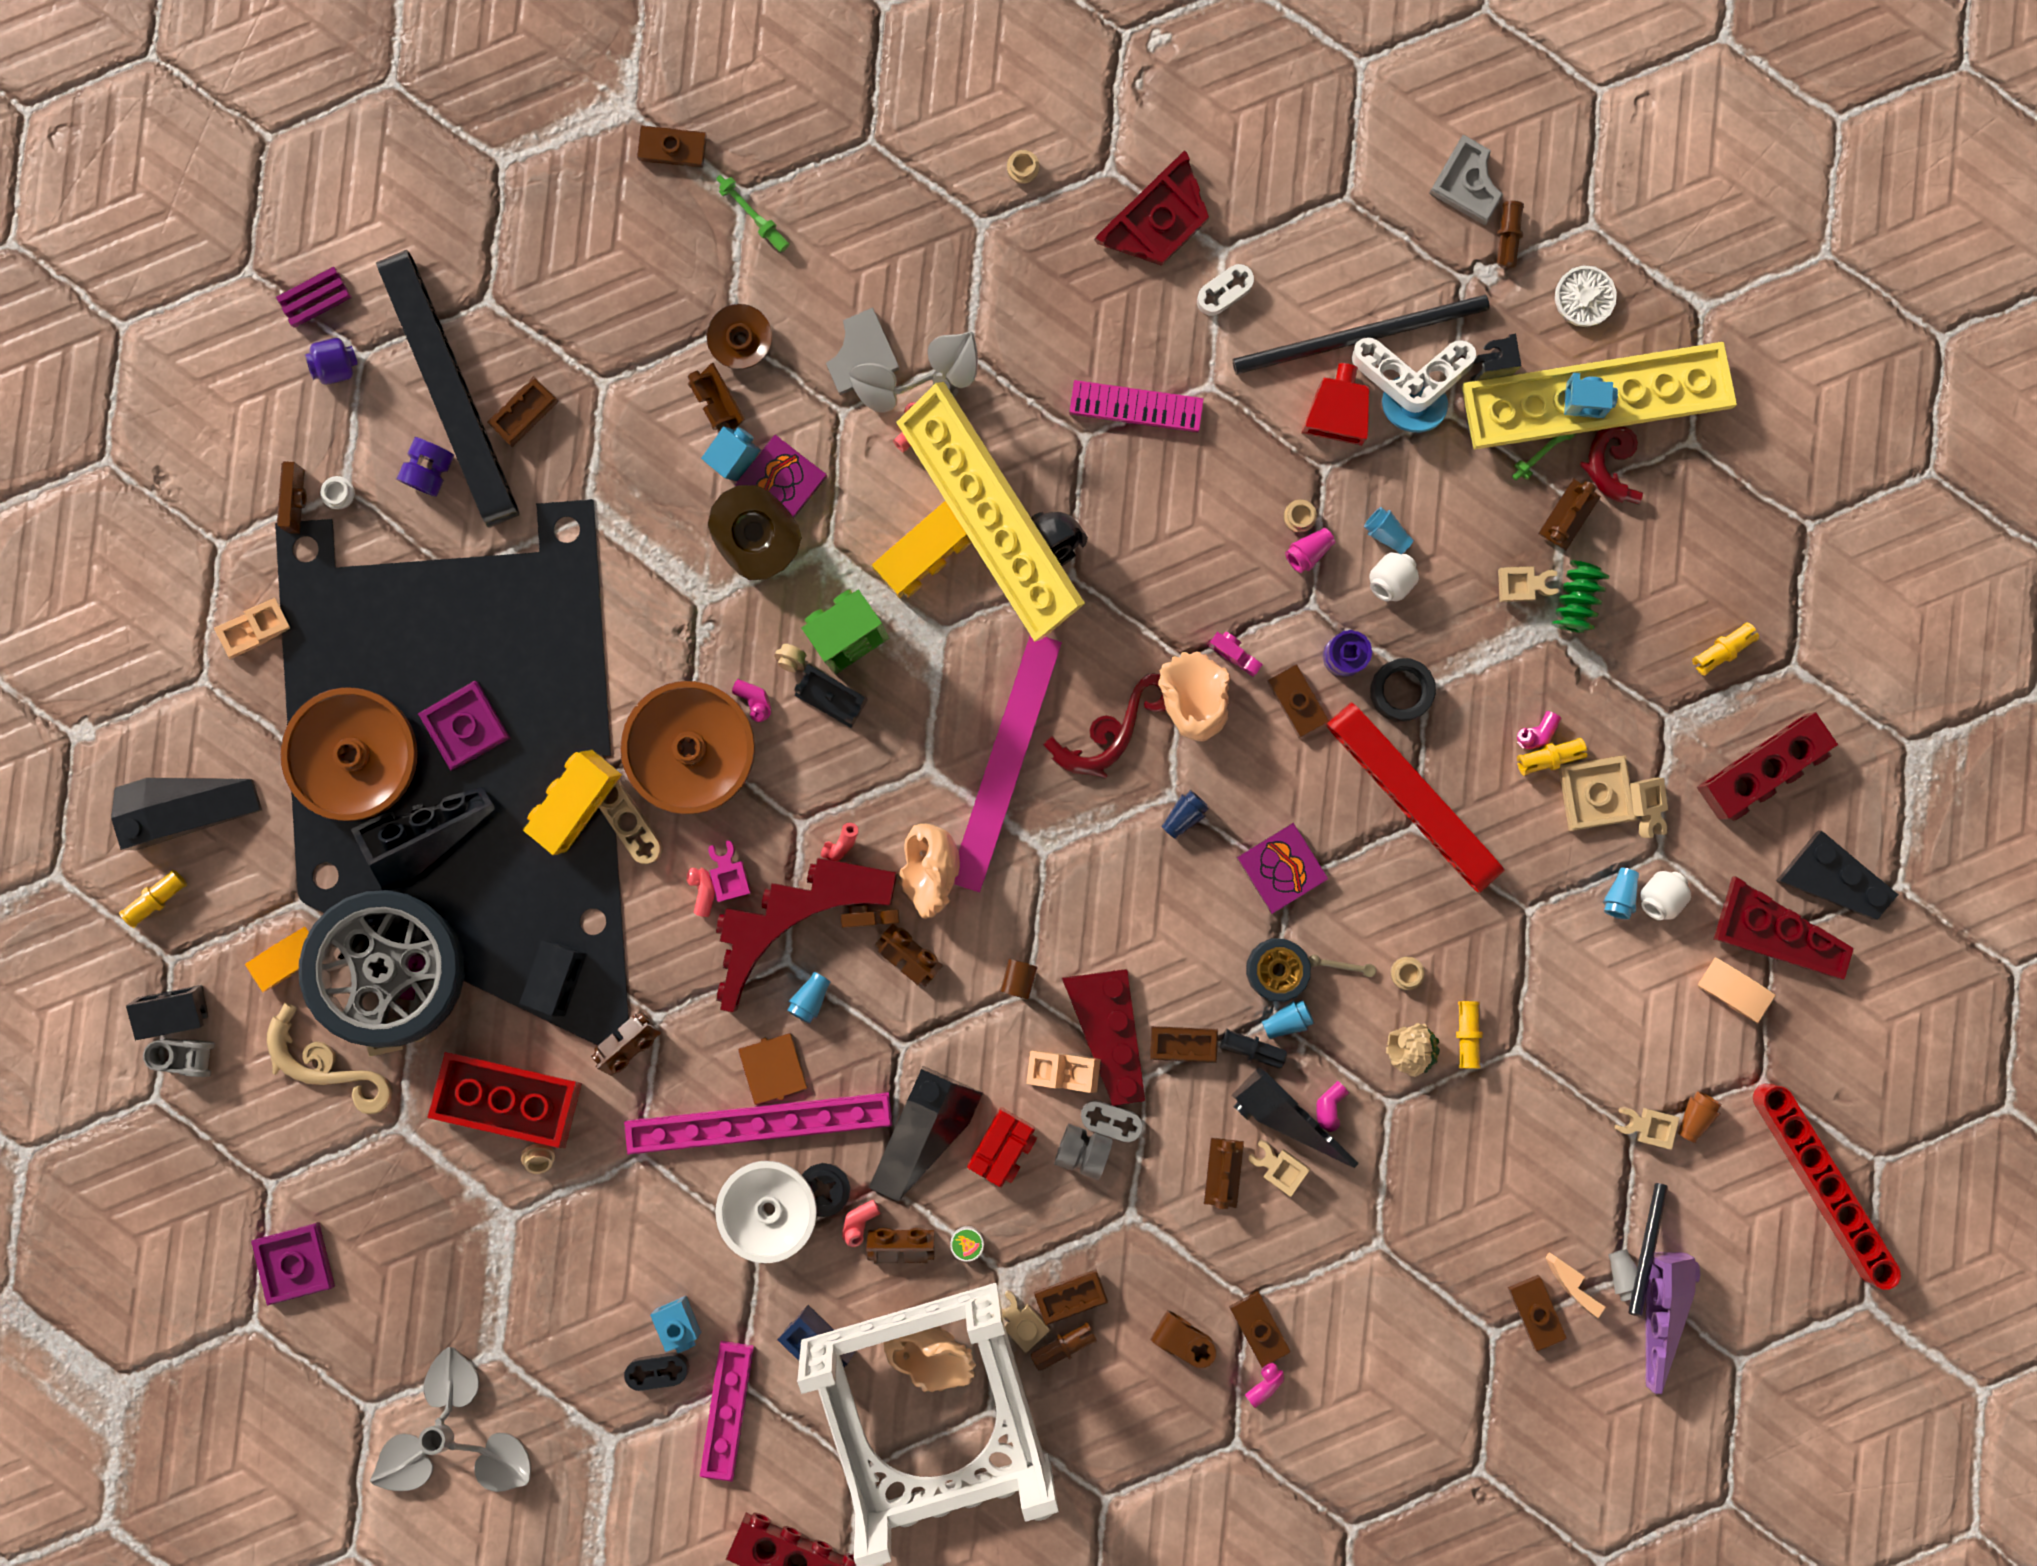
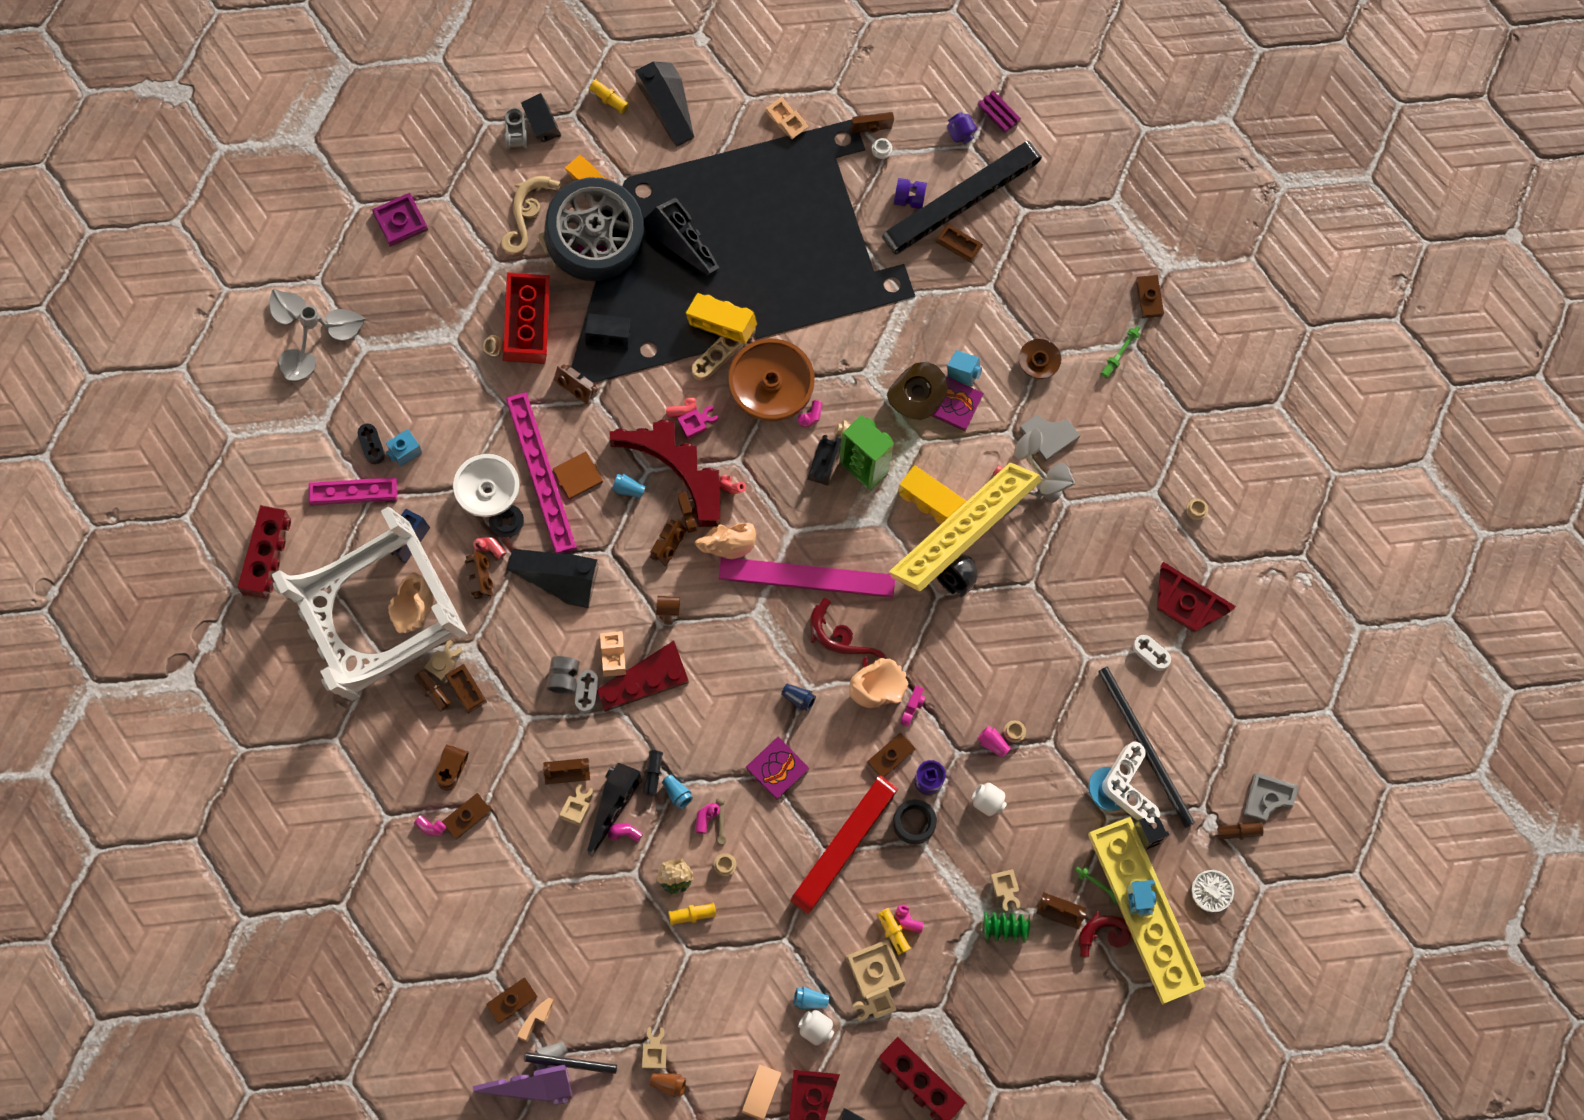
camera: 75 degrees right, 15 degrees down
dark orange dish [280,688,417,821] -> none
magenta tile [418,681,510,771] -> none
reddish brown hinge [687,363,745,433] -> none
tile [950,1226,984,1262] -> none
red brick [967,1107,1038,1188] -> none
dark pink tile [1069,380,1204,433] -> none
reddish brown plate [1150,1026,1218,1063] -> none
wheel [1246,938,1311,1002] -> none
red torso [1301,363,1369,446] -> none
dark azure cone [1364,507,1414,554] -> none
yellow pin [1692,622,1759,676] -> none
none -> dark pink arm [695,803,720,834]

